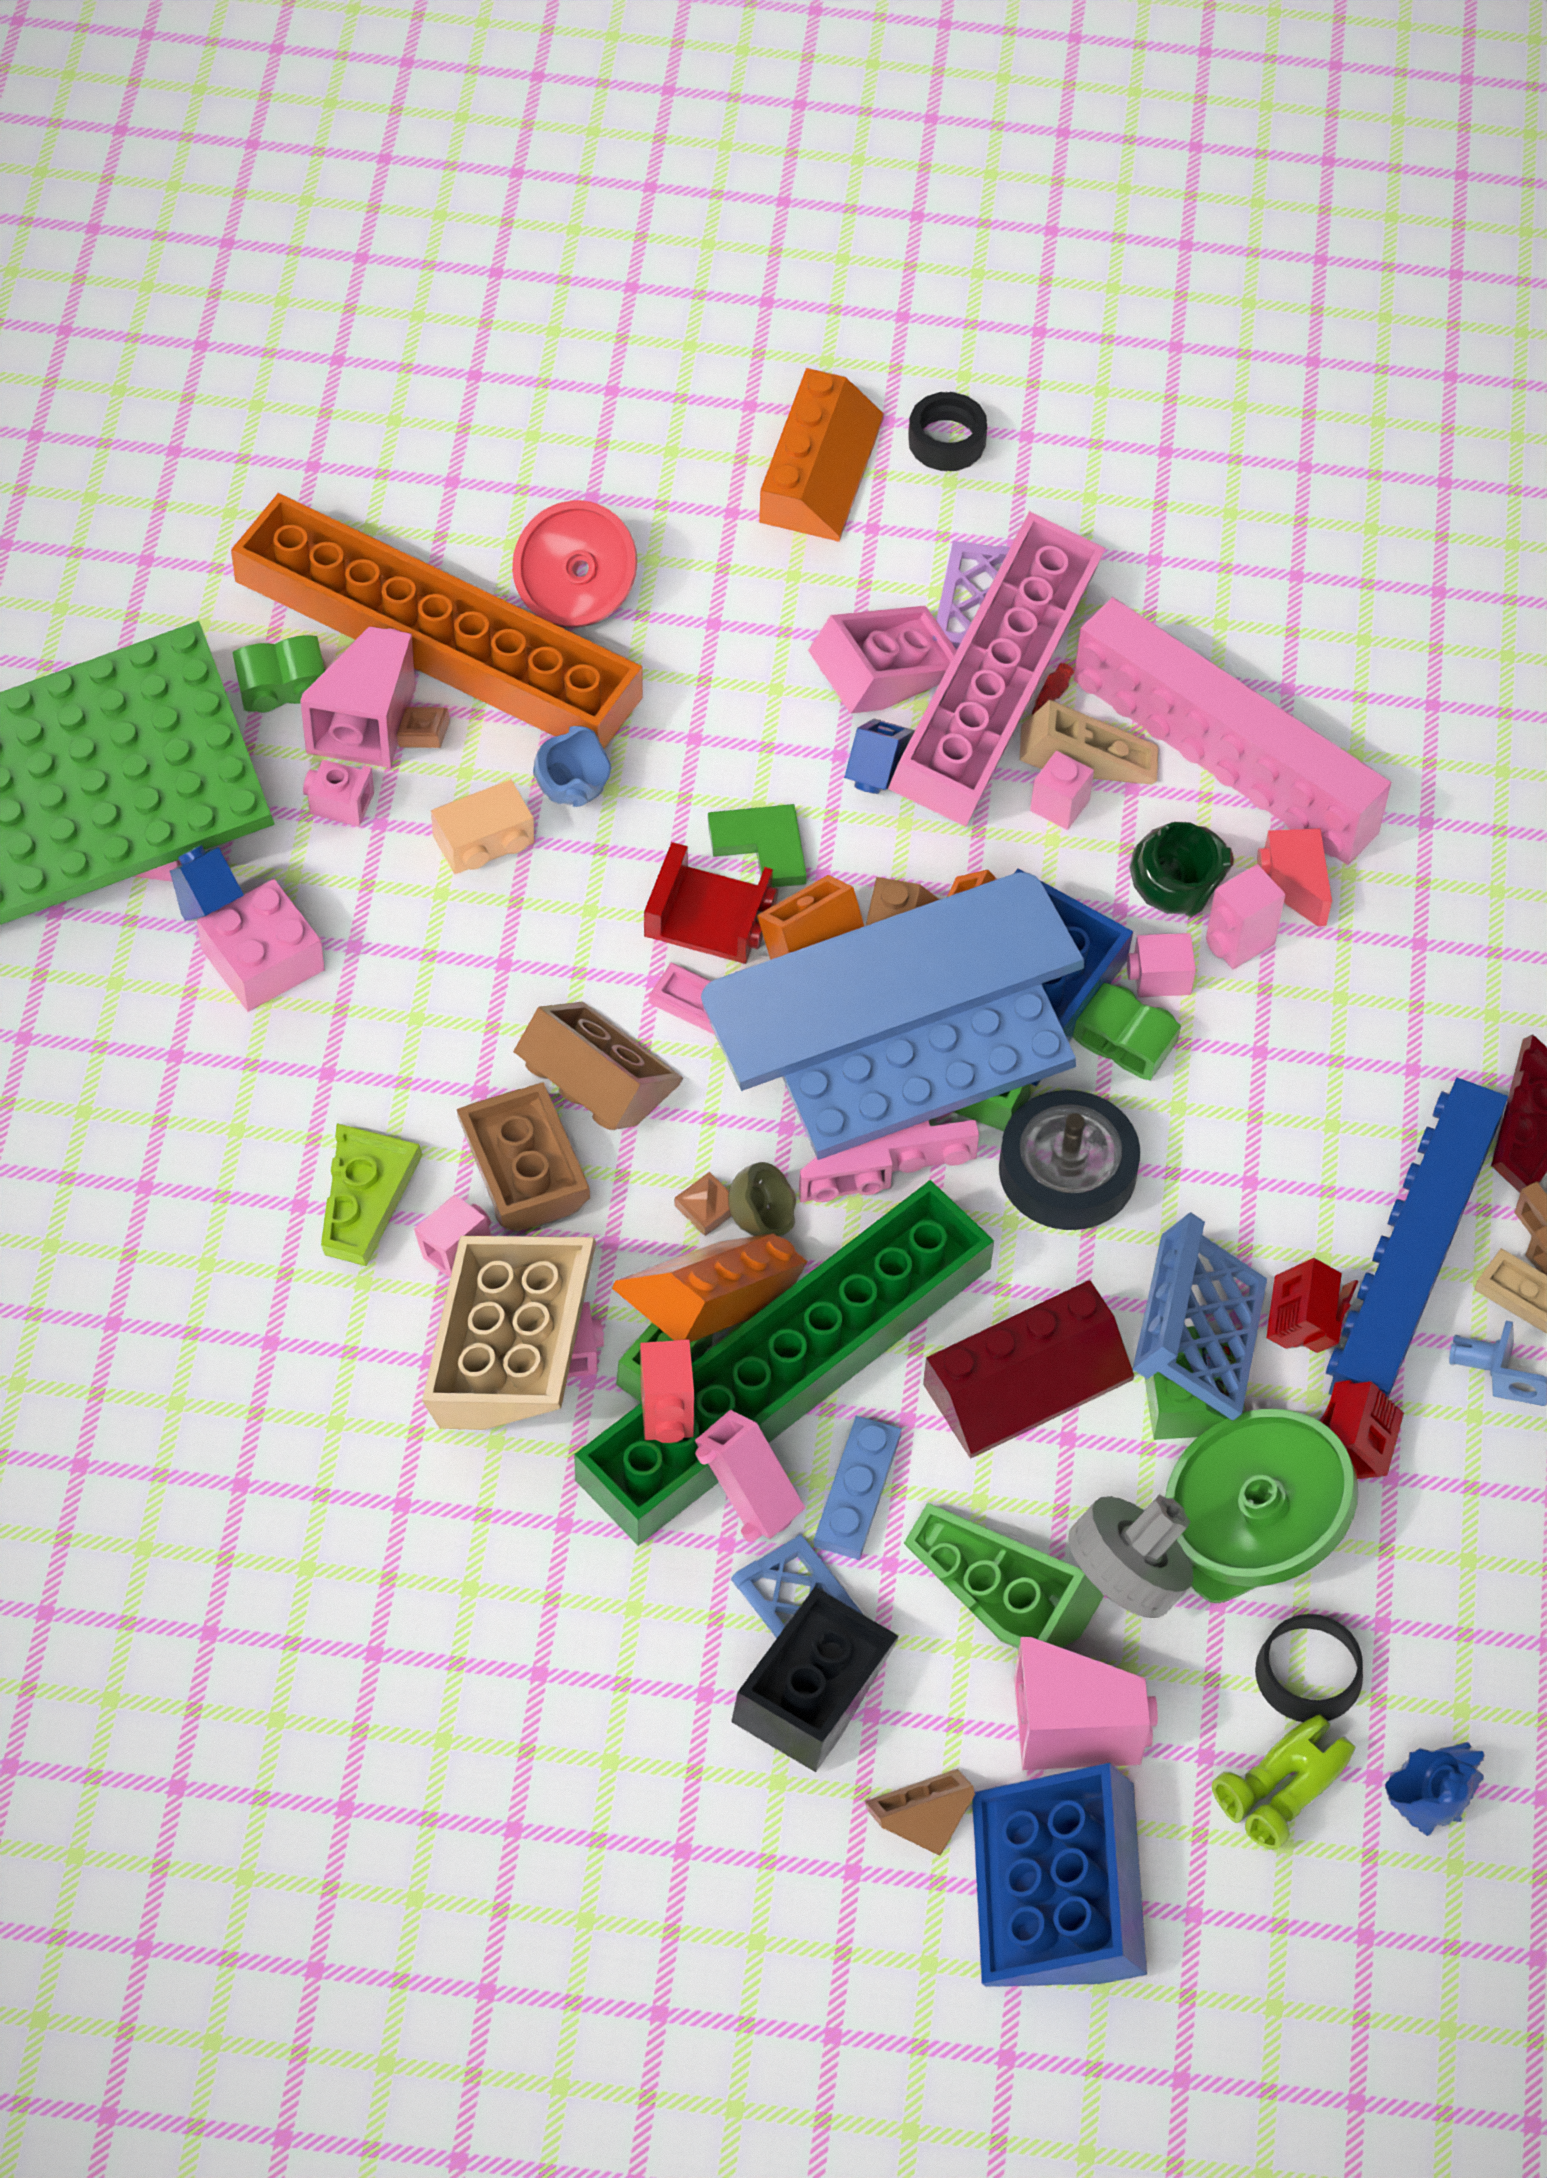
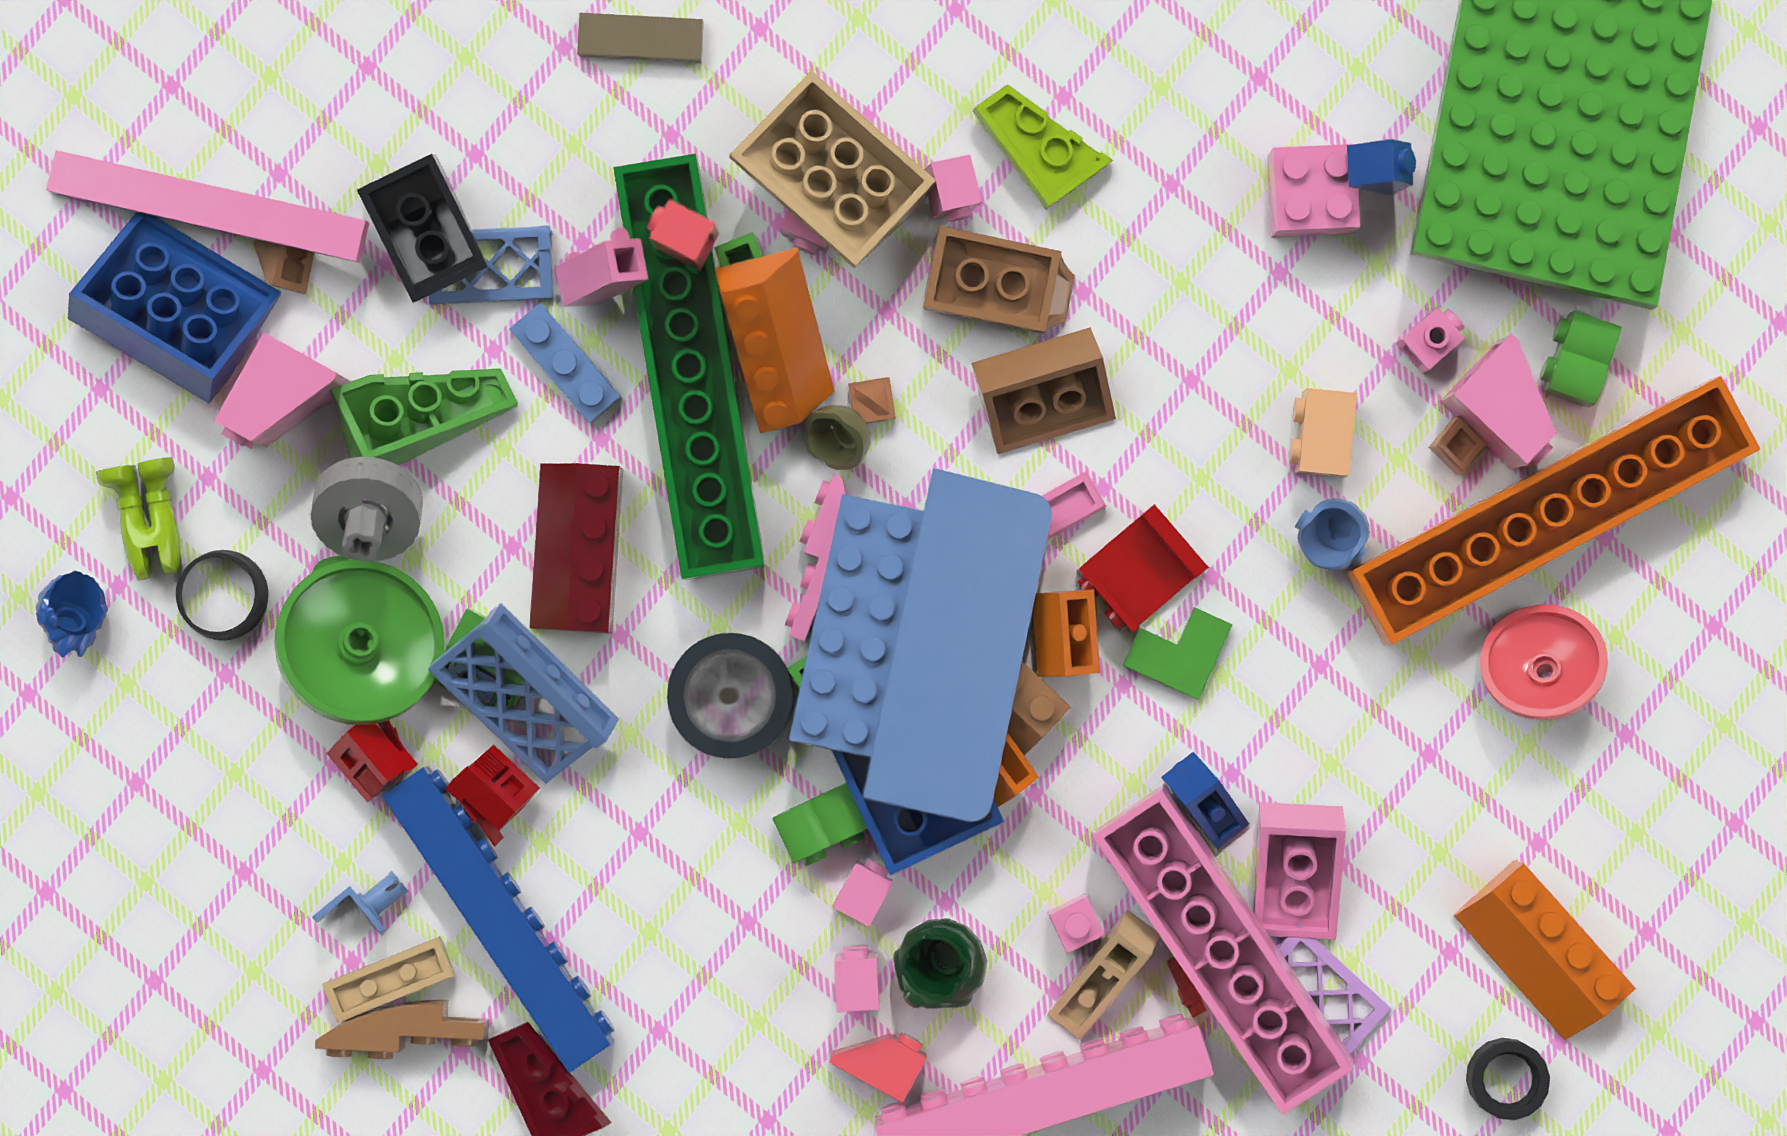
camera: 120 degrees right, 30 degrees up
none -> bright pink tile [46,150,370,263]
none -> dark tan tile [577,12,704,63]

